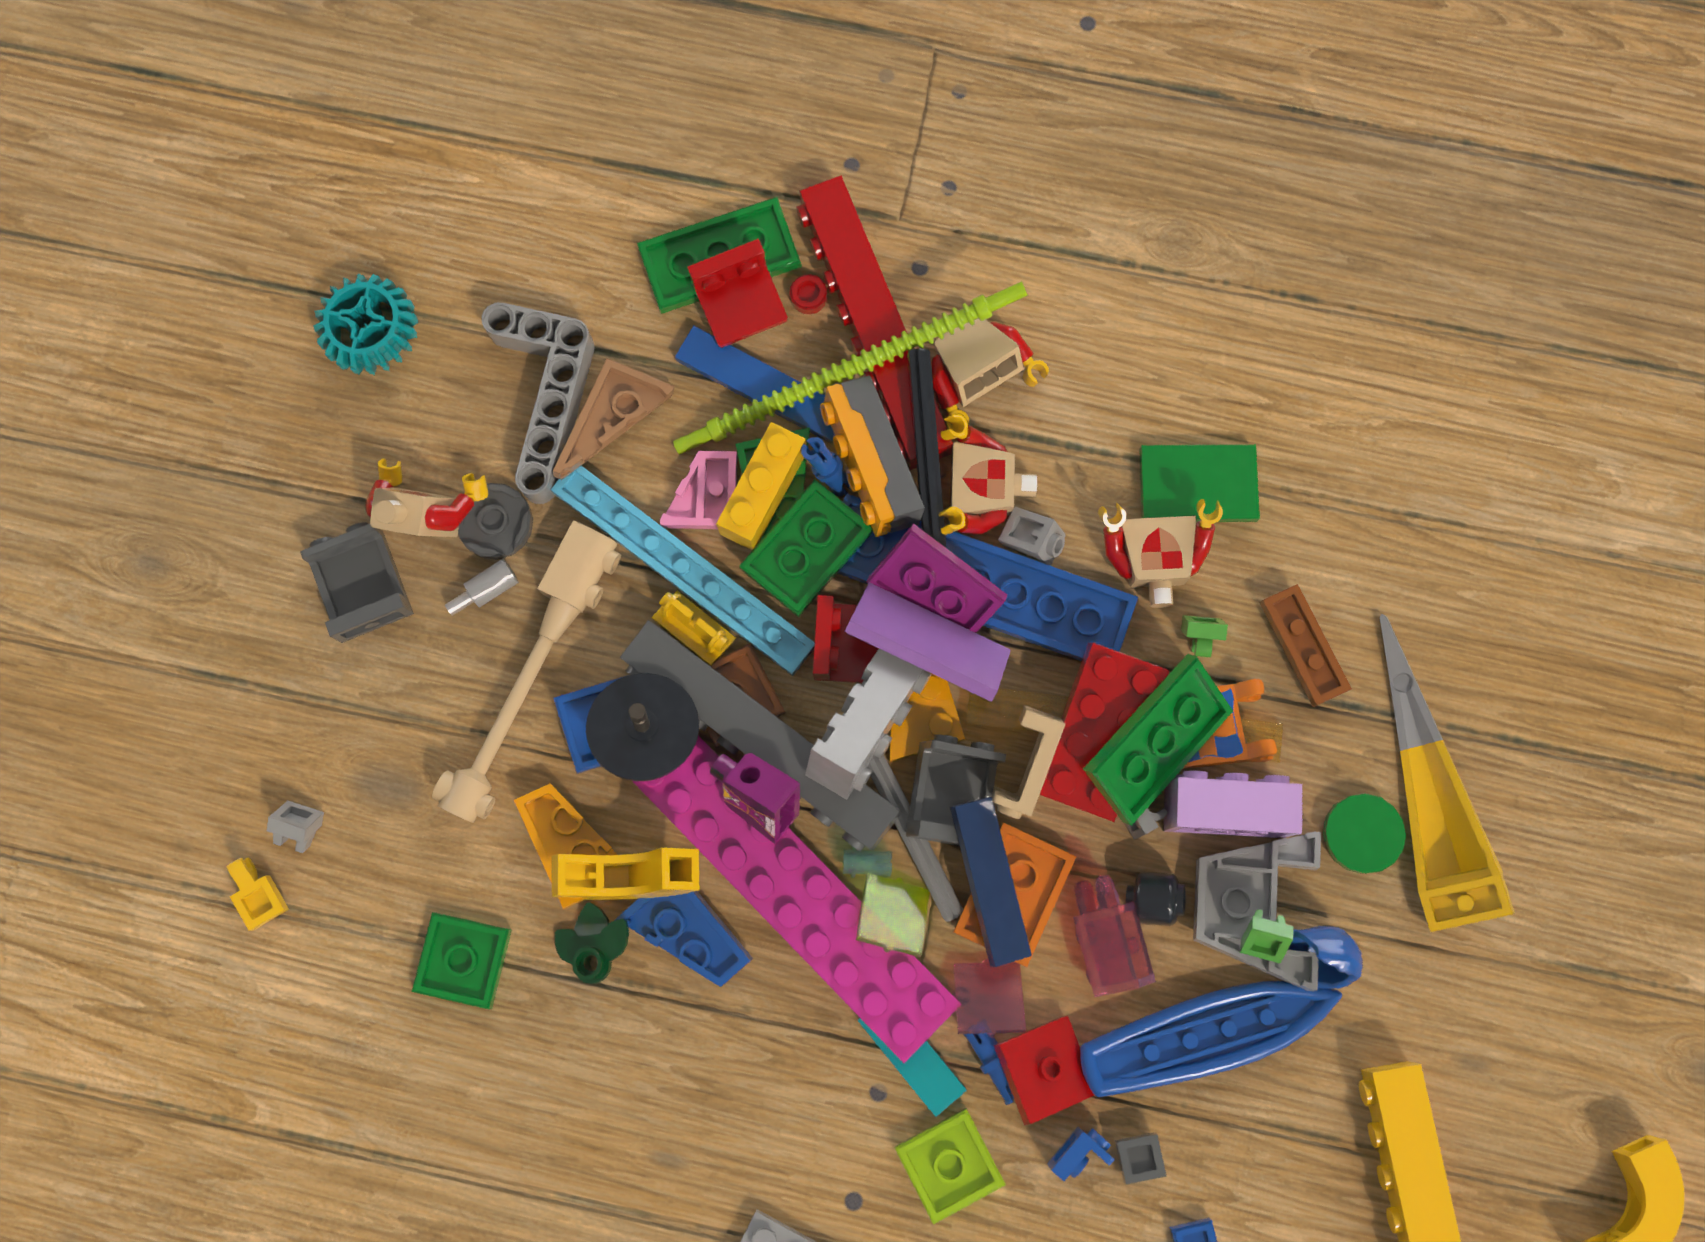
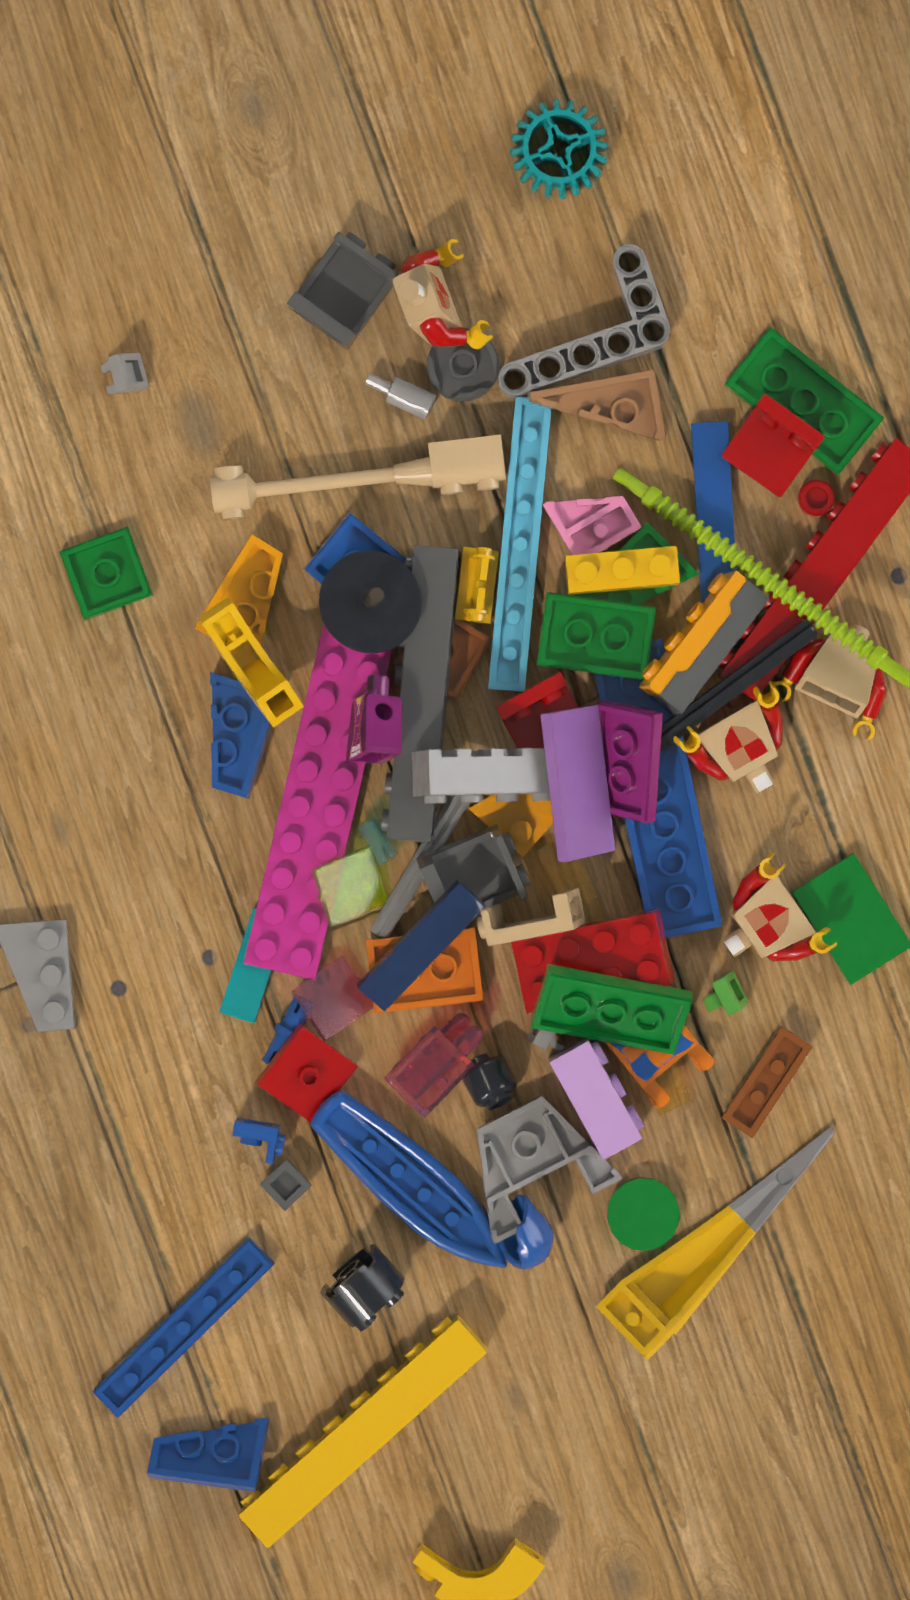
camera: 50 degrees right, 10 degrees up
yellow plate [227,857,289,931] -> none
dark green plate [555,902,629,984] -> none
blue pin [801,437,851,496] -> none
lime tile [895,1108,1006,1225] -> none
light grey bracket [998,507,1065,566] -> none
bright green tile [1240,909,1294,963] -> none
none -> black brick [320,1244,405,1332]

